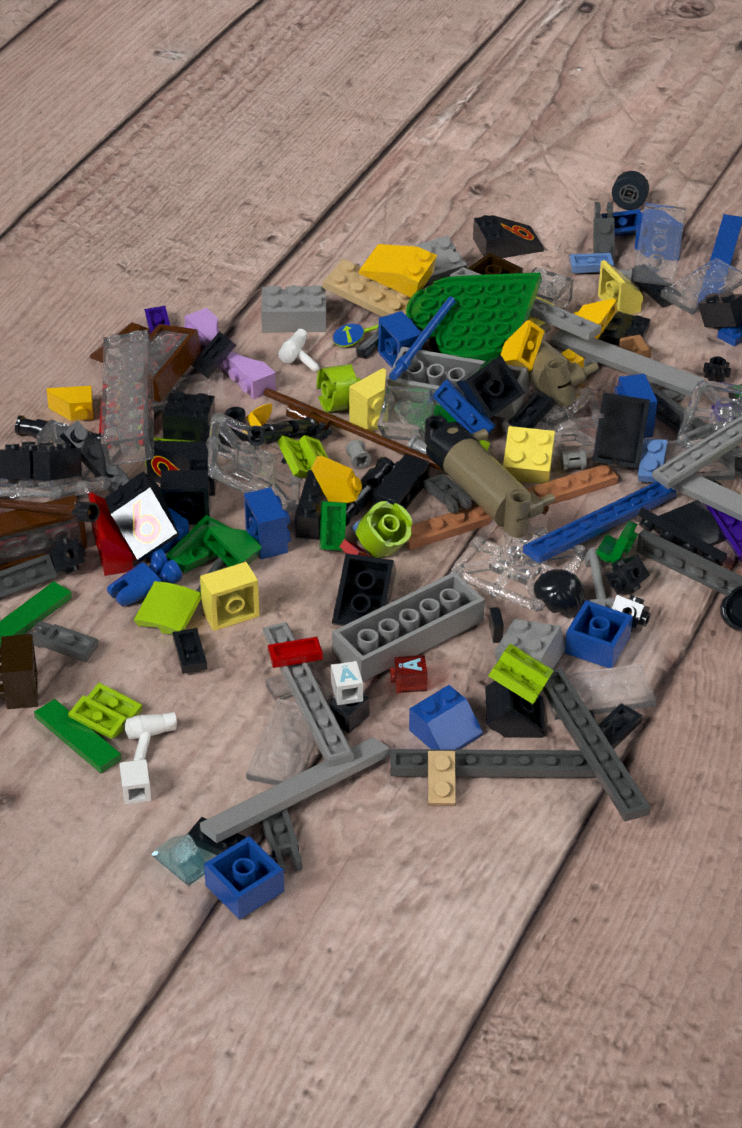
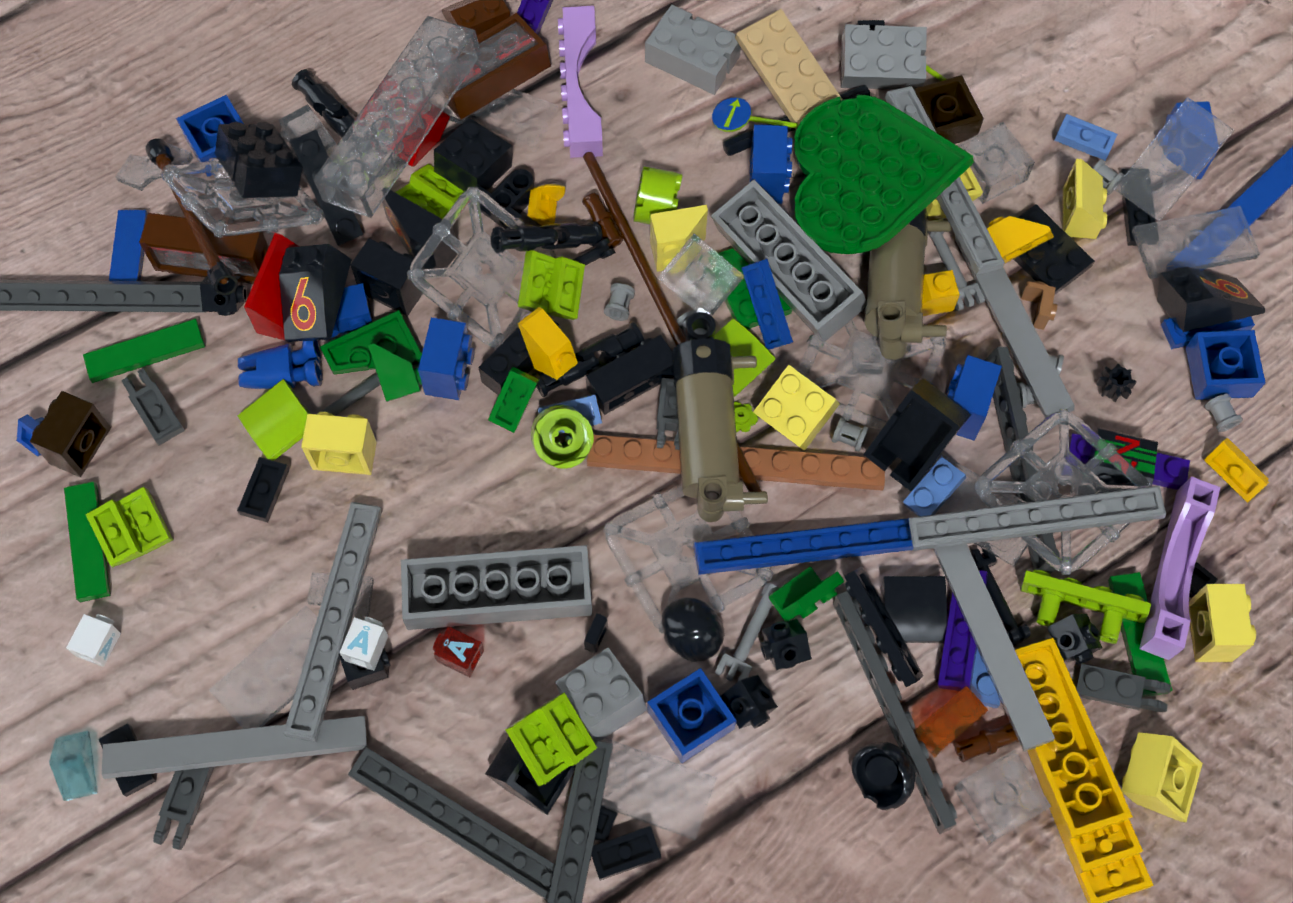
camera: 30 degrees right, 25 degrees up
yellow slope [46,385,94,421] -> none
white piece [125,712,177,761] -> none
black plate [191,331,236,379] -> none
blue brick [204,836,284,920] -> none
red tile [268,637,323,668] -> none
white piece [278,329,320,372] -> none
black slope [332,553,396,626] -> none
red plate [339,539,372,557] -> none
yellow slope [359,244,437,297] -> none
blue bar [389,297,456,381] -> none
blue slope [409,685,483,749] -> none
tan plate [428,751,456,806] -> none
black slope [456,355,525,419] -> none
black slope [473,215,544,258] -> none
yellow slope [501,320,545,371] -> none
black plate [508,390,556,429] -> none
dark grey hinge [593,202,615,260] -> none
blue brick [600,209,641,237] -> none
black wheel [612,171,649,210] -> none

